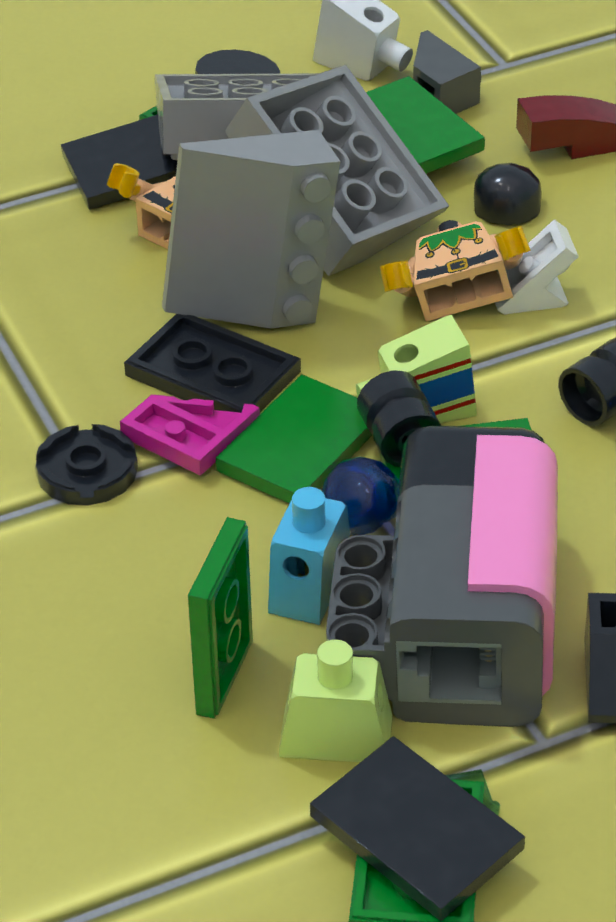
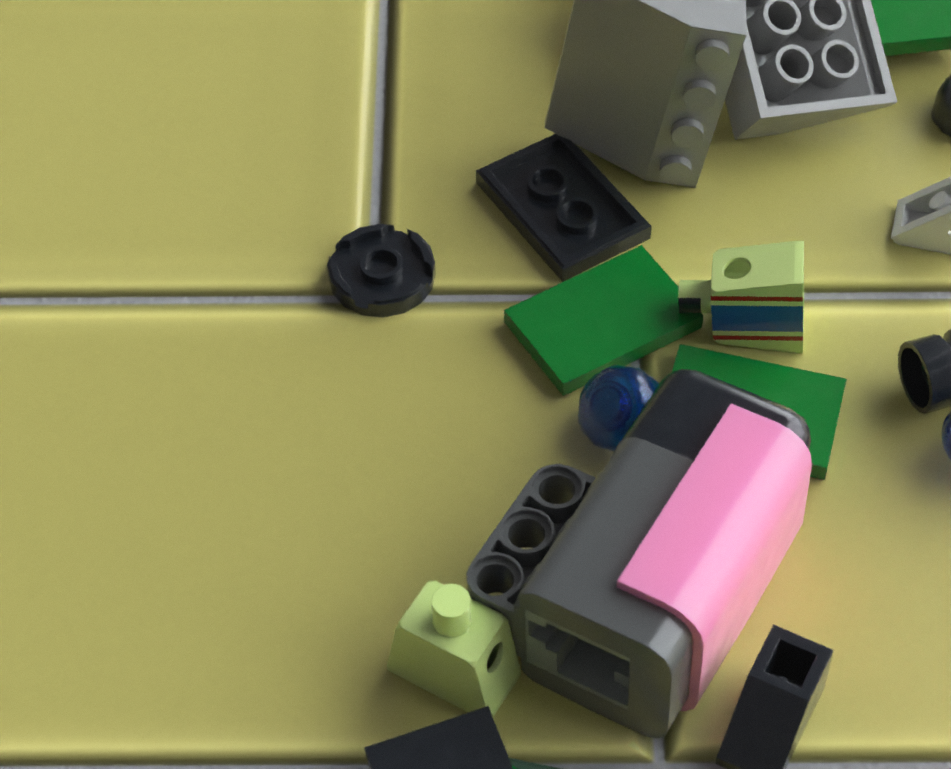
camera: 25 degrees right, 10 degrees up
dark pink wing [120,394,260,476] -> none
green tile [188,517,253,719] -> none
medium azure torso [268,487,350,625] -> none
black wheel [357,370,442,467] -> none
light nougat torso [380,220,531,322] -> none

